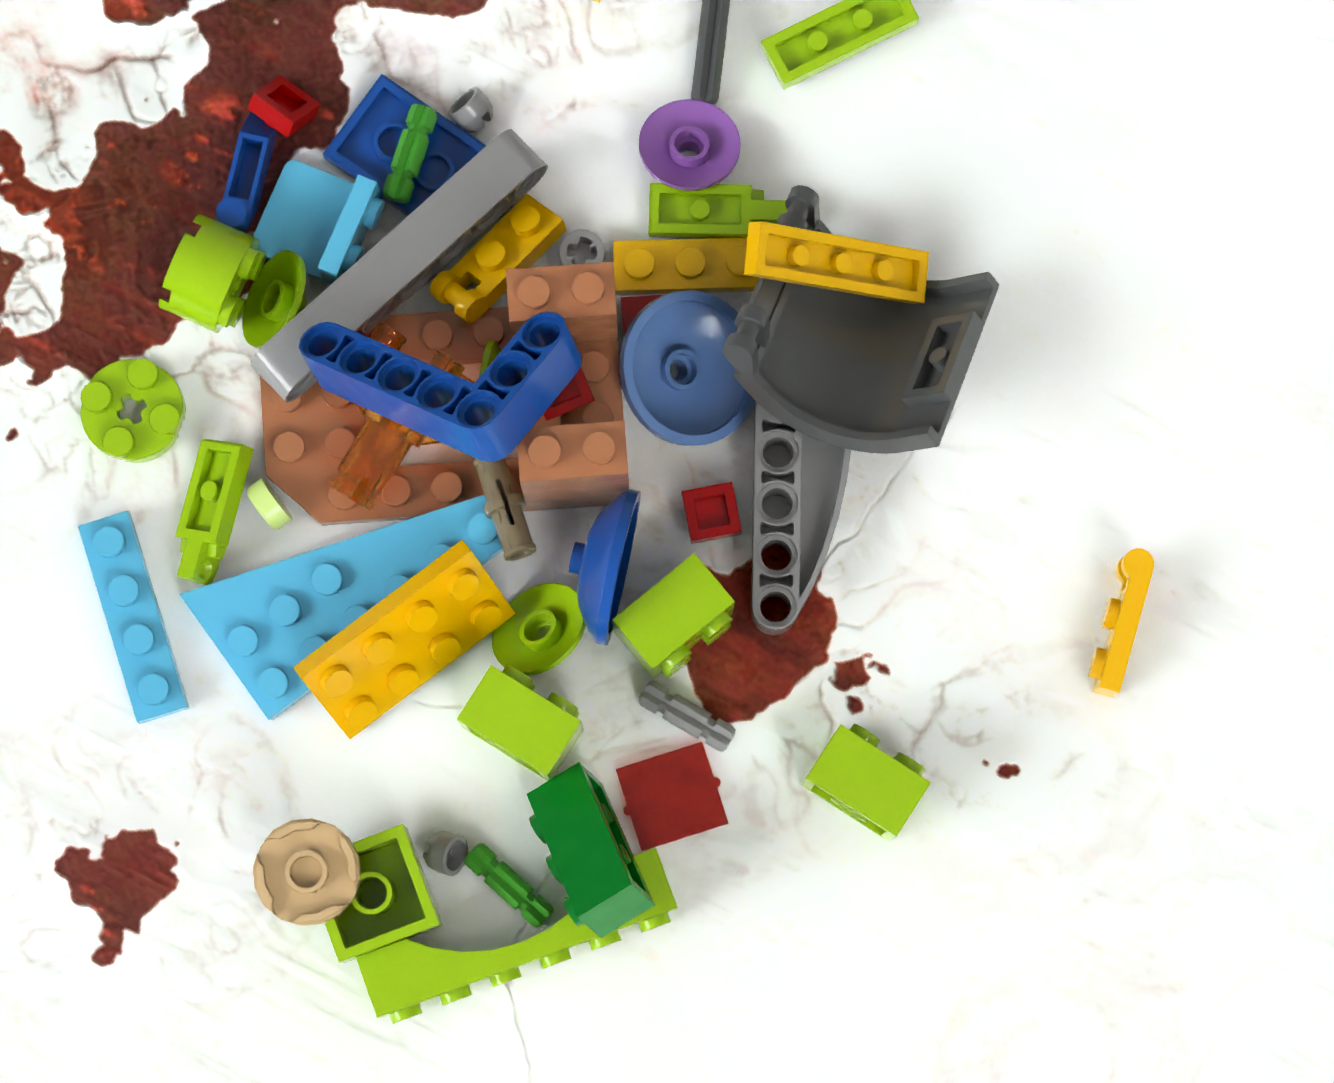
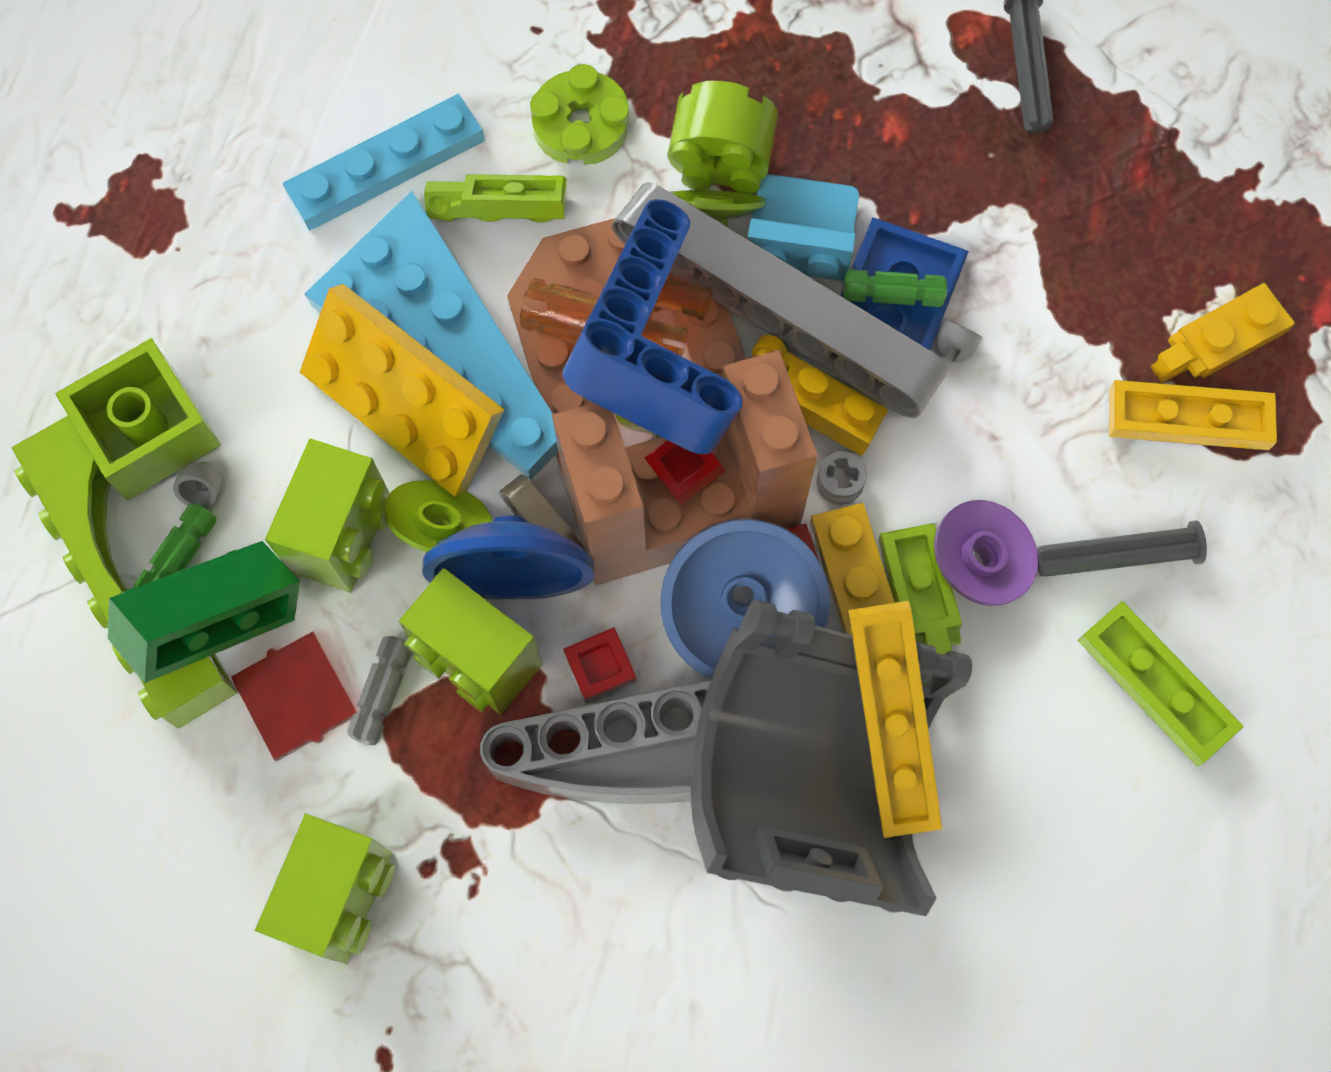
camera: 80 degrees right, 10 degrees down
blue piece [216,111,278,231] -> none
red plate [247,75,321,138] -> none
yellowish green tile [247,478,293,530] -> none
tan tile [253,818,361,926] -> none
dark tan pin [473,457,537,561] -> none
none -> dark tan beam [499,474,585,550]

